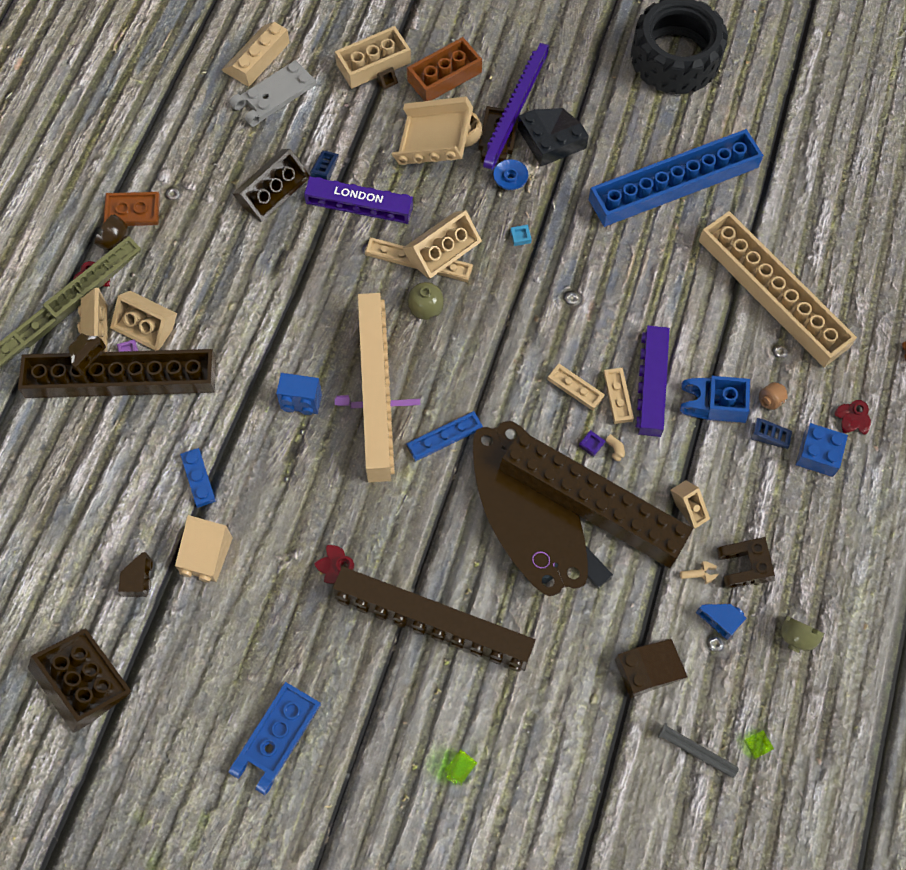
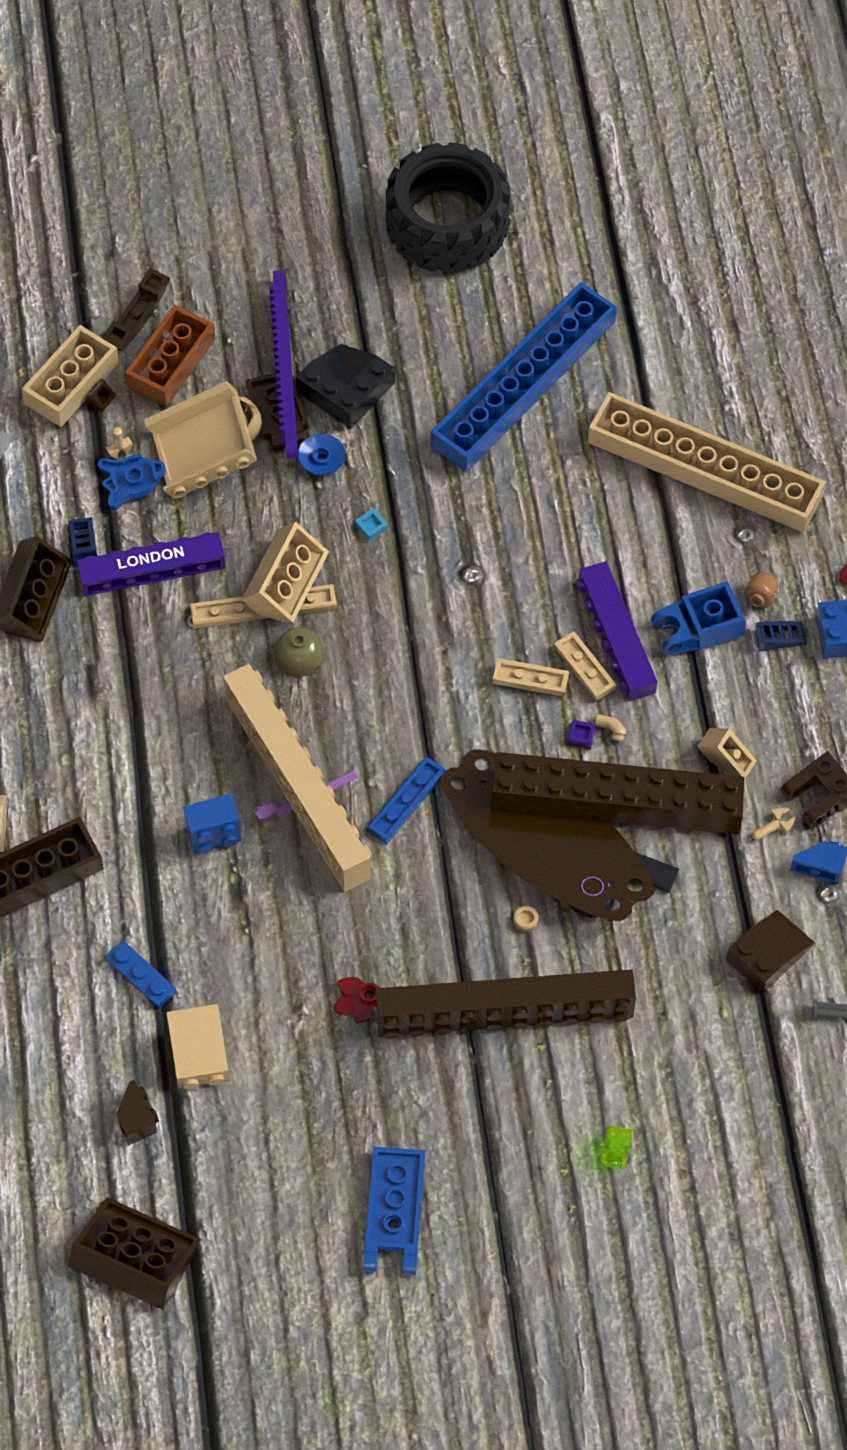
camera: 25 degrees left, 5 degrees down
none -> blue tile [98,455,166,510]
none -> dark brown slope [102,268,170,351]
none -> tan bar [106,427,133,459]
none -> tan tile [513,906,539,933]

